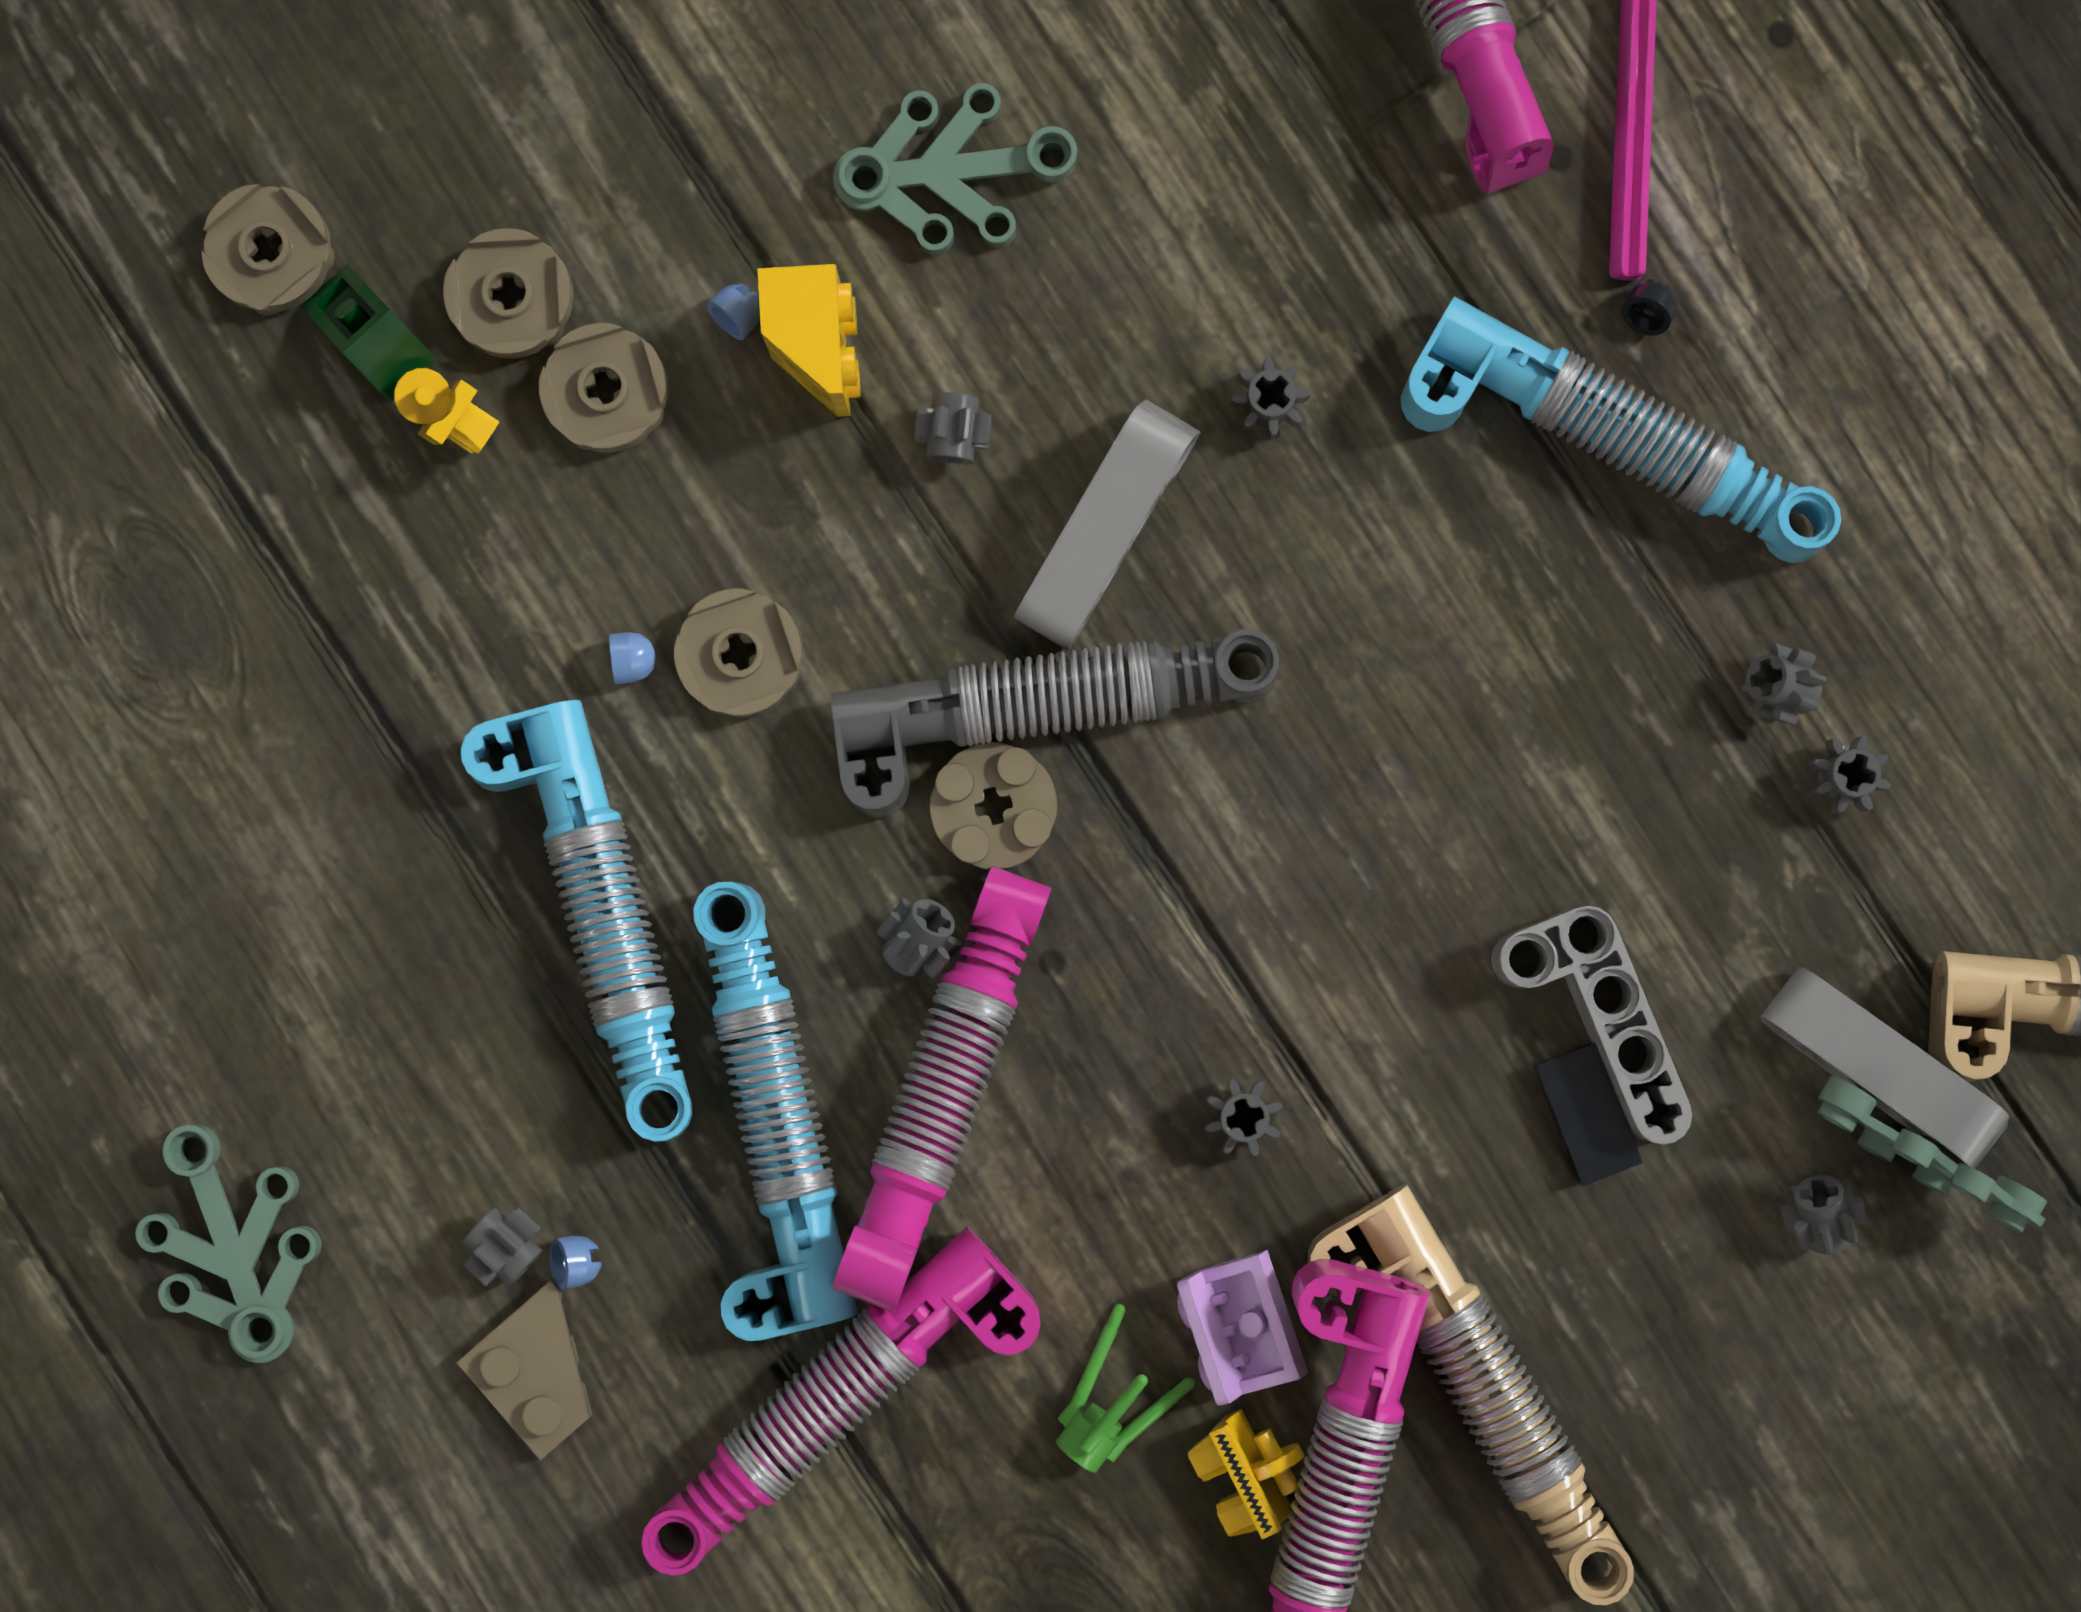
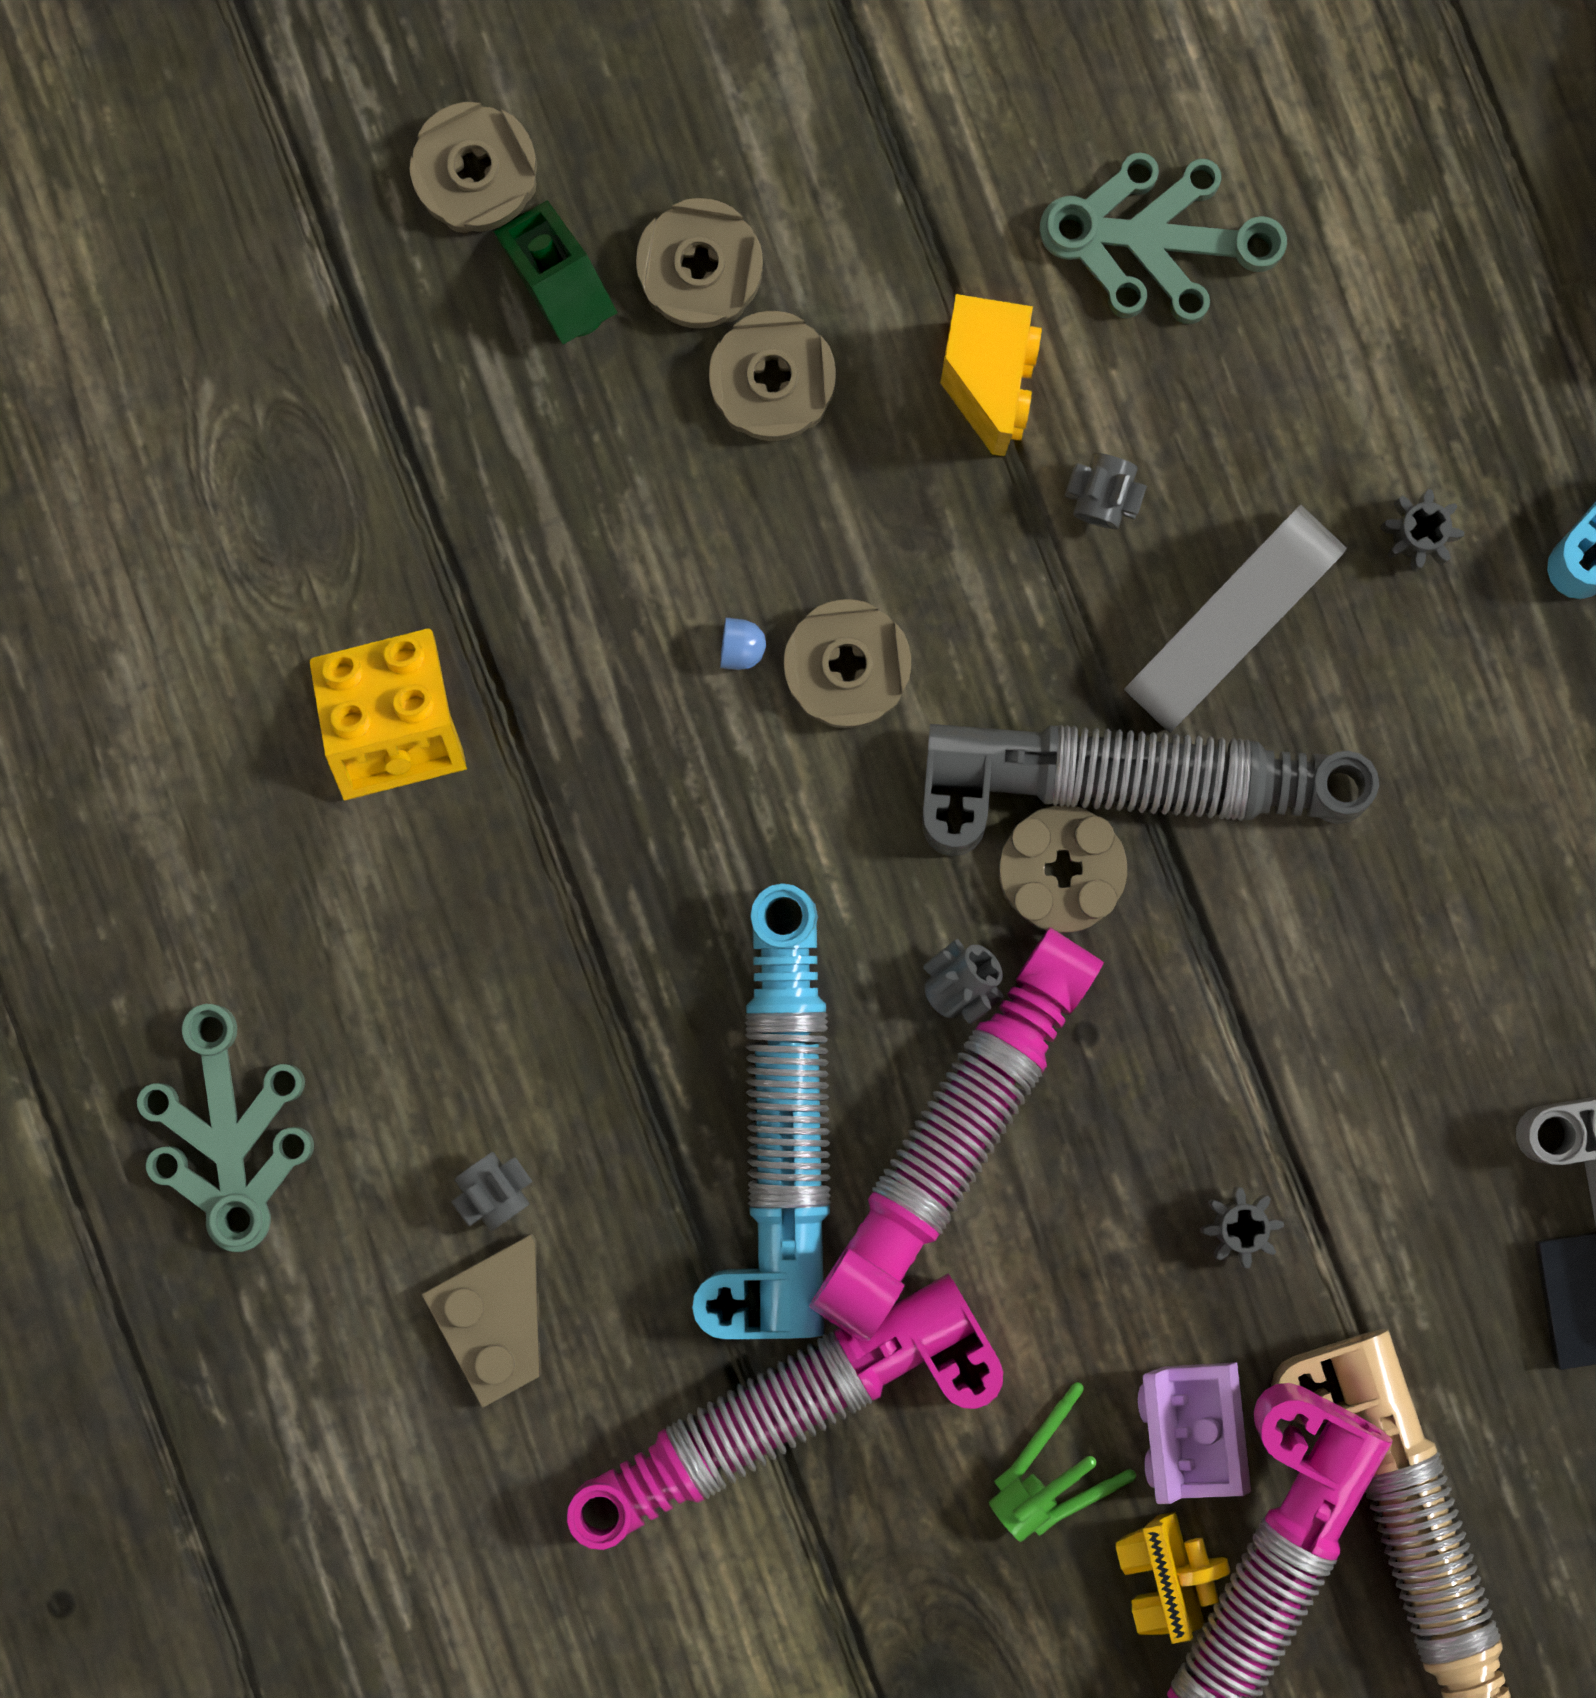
camera: 15 degrees right, 0 degrees up
yellow hips [394,368,499,454] -> none
medium azure piece [461,700,693,1142] -> none
medium blue hinge [549,1235,602,1290] -> none
medium blue hinge [707,283,760,340] -> none
none -> yellow bracket [310,629,467,801]

